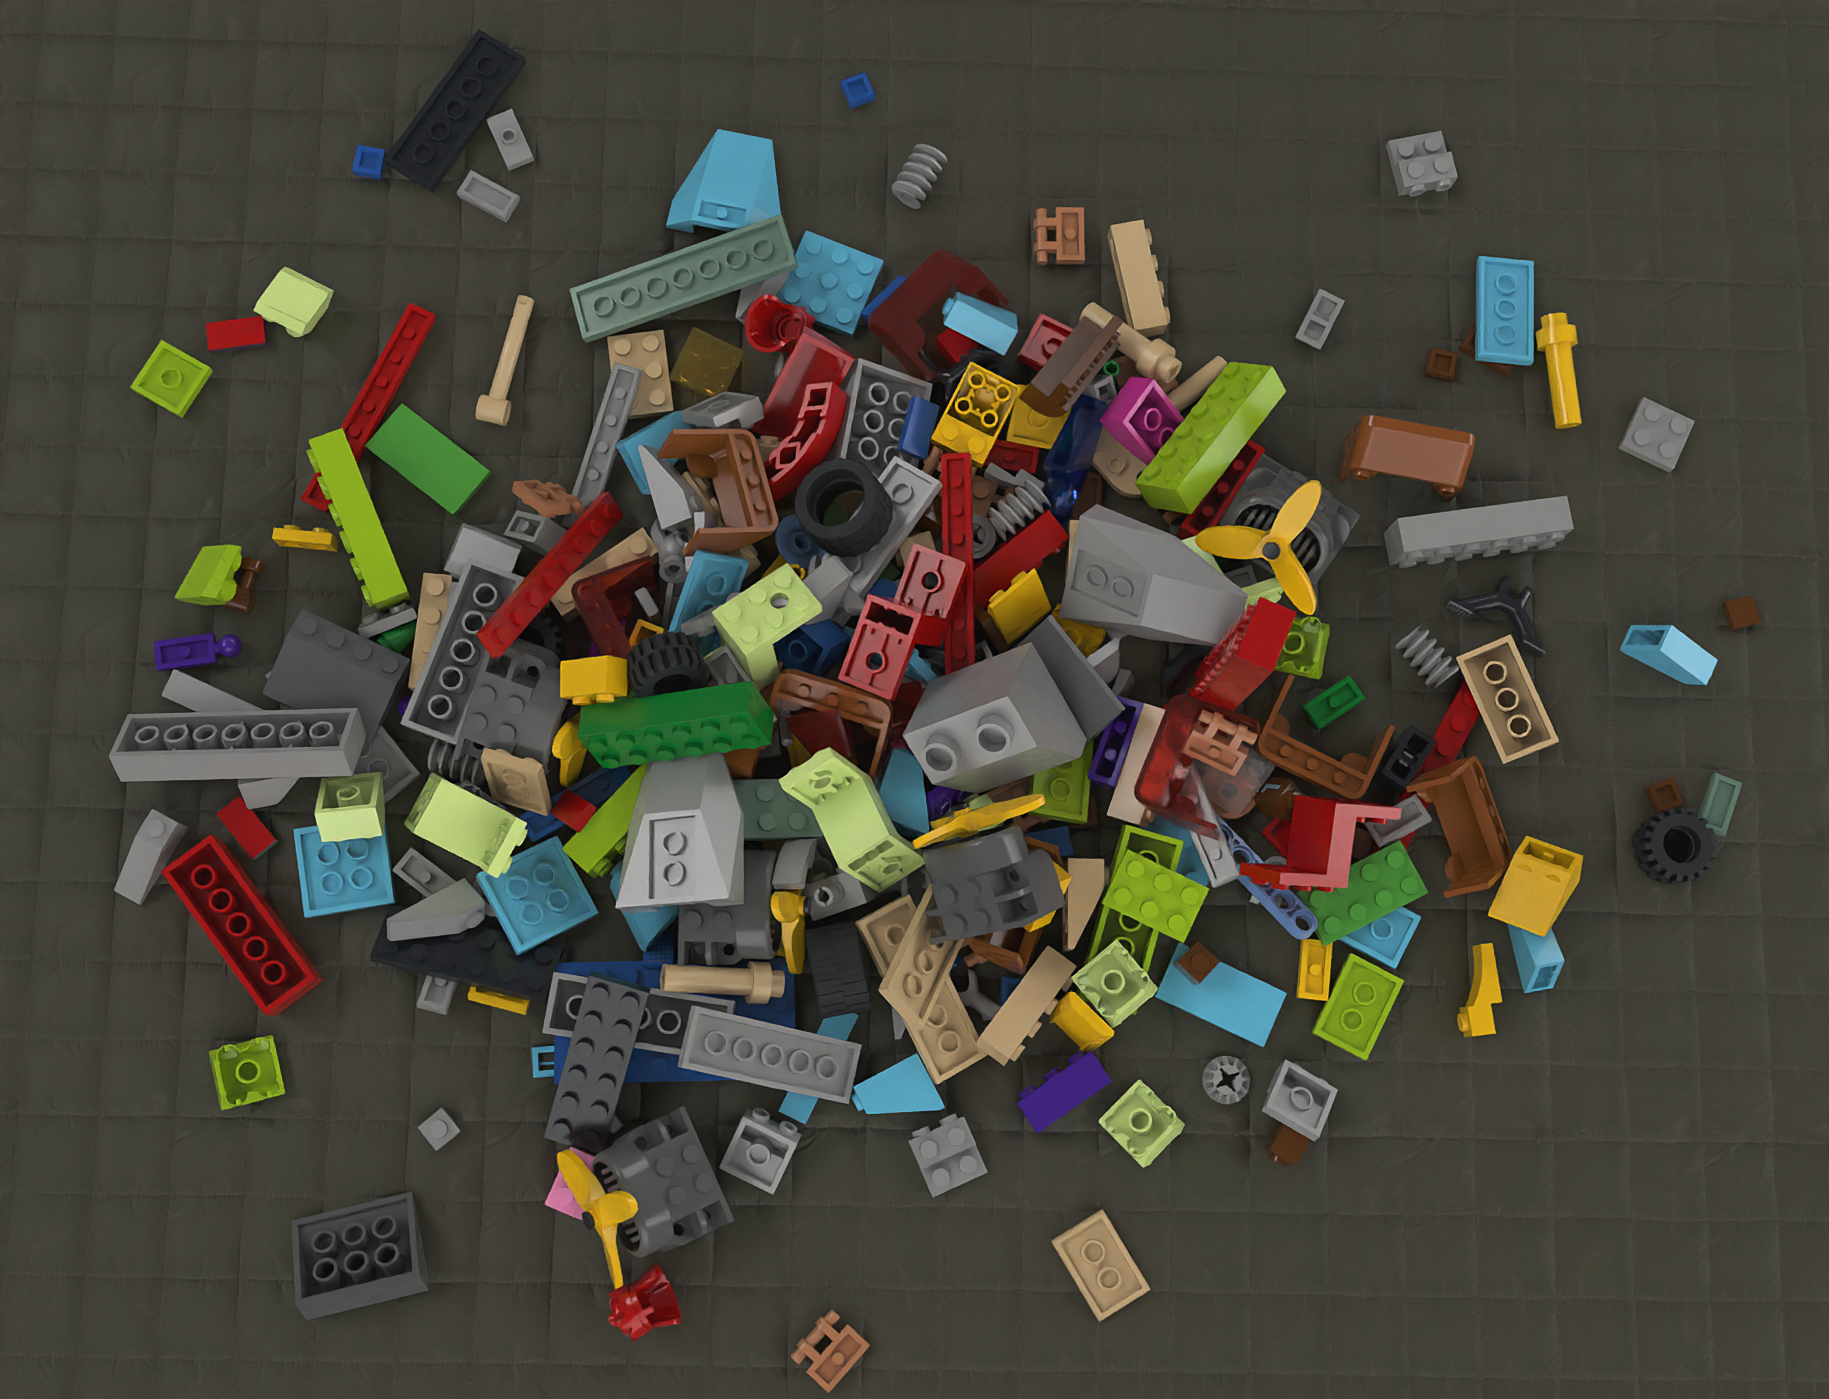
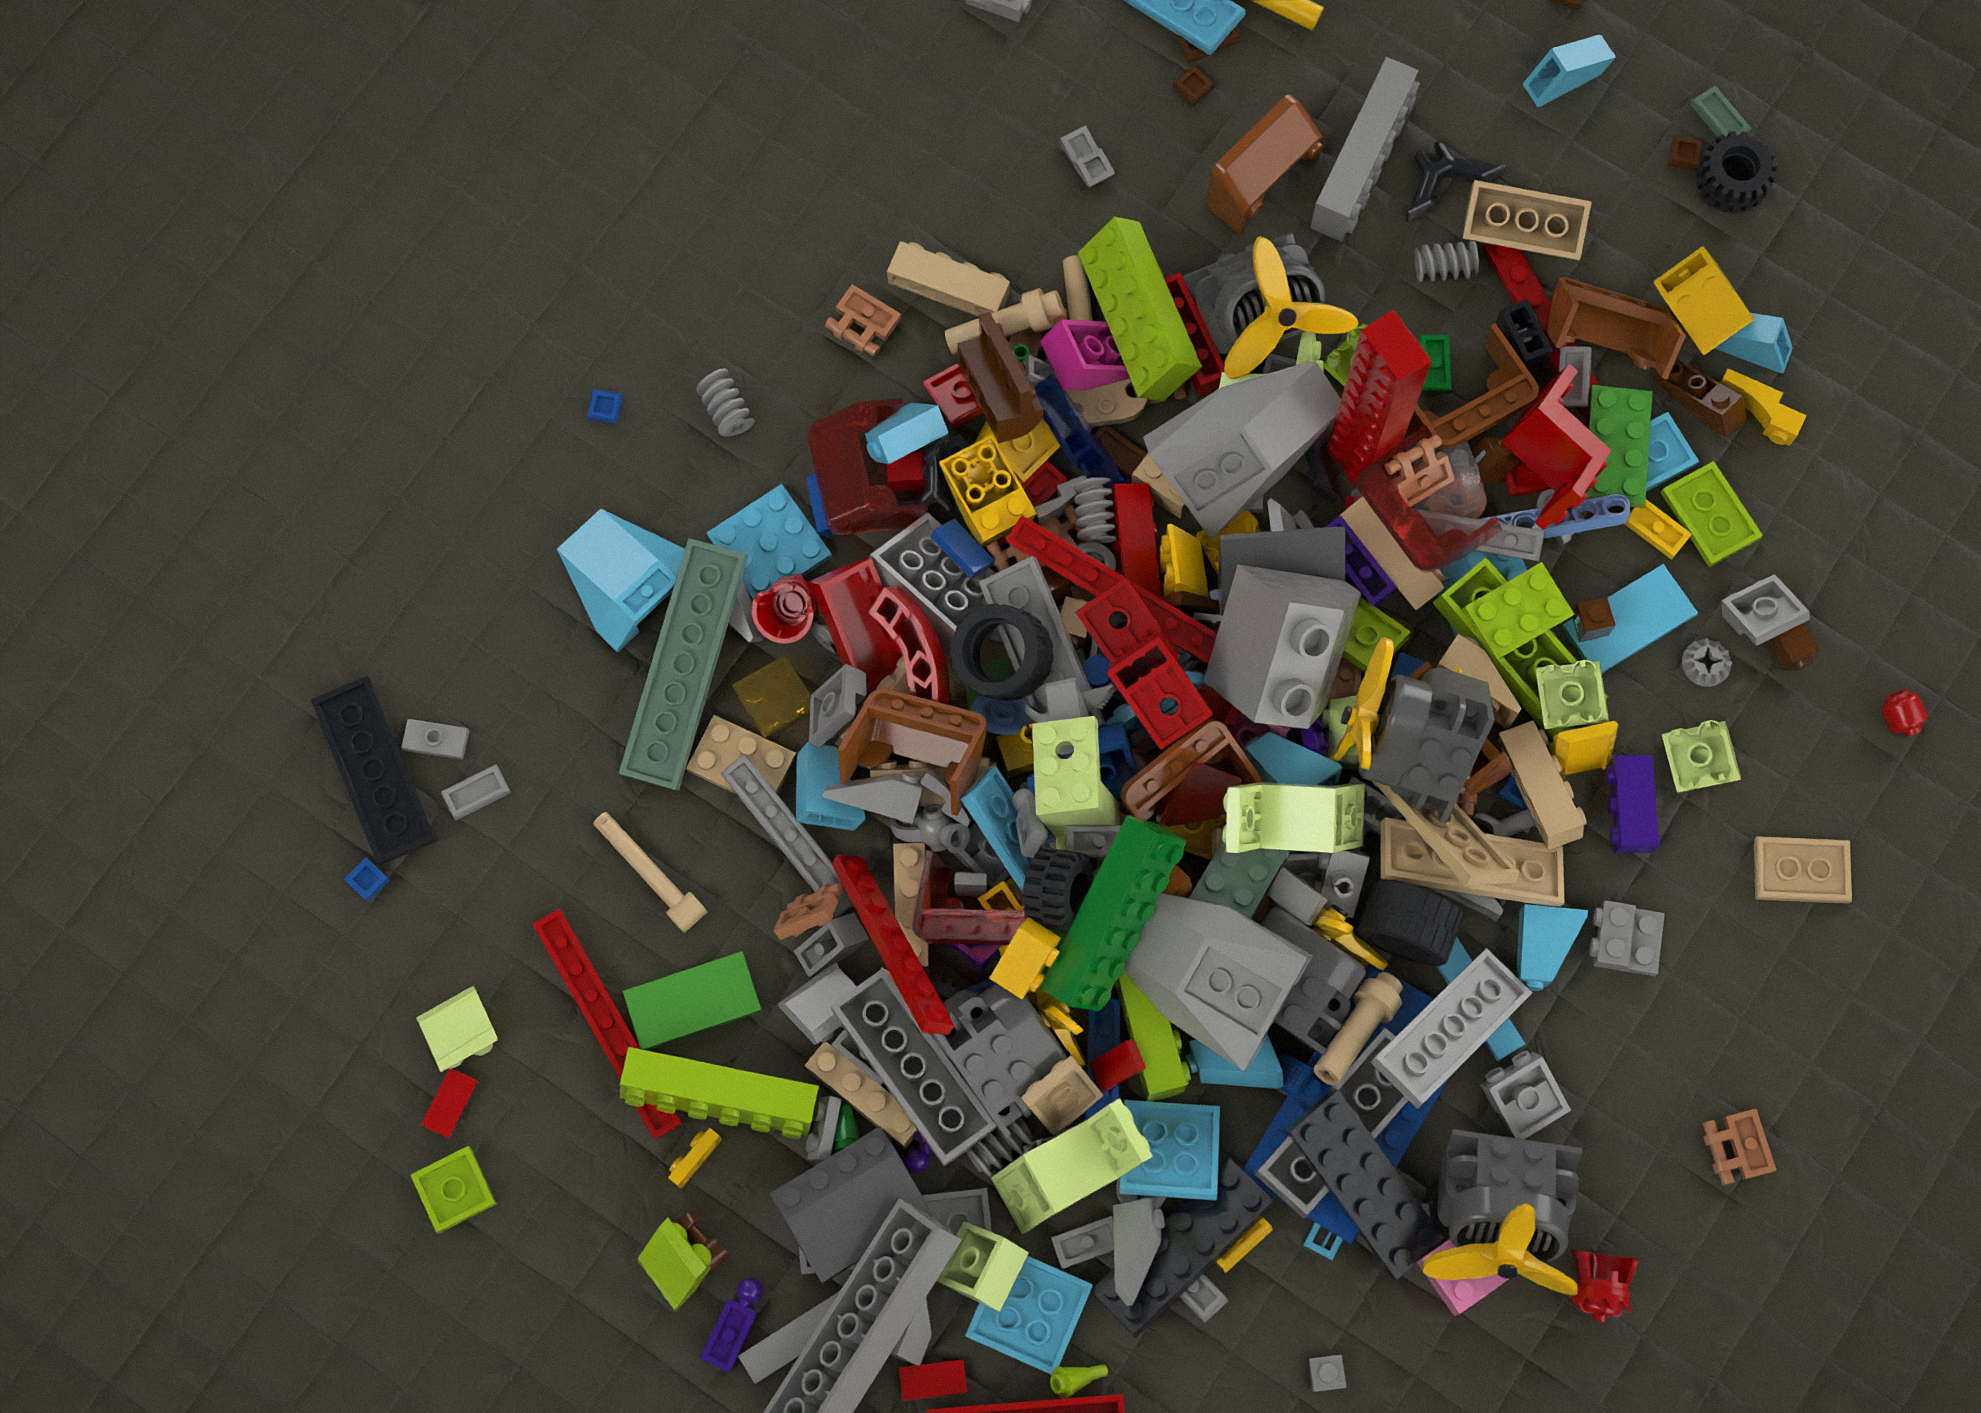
camera: 45 degrees left, 5 degrees down
none -> lime cone [1050,1363,1108,1399]
none -> reddish brown slope [1654,358,1747,438]
none -> red head [1881,689,1928,737]

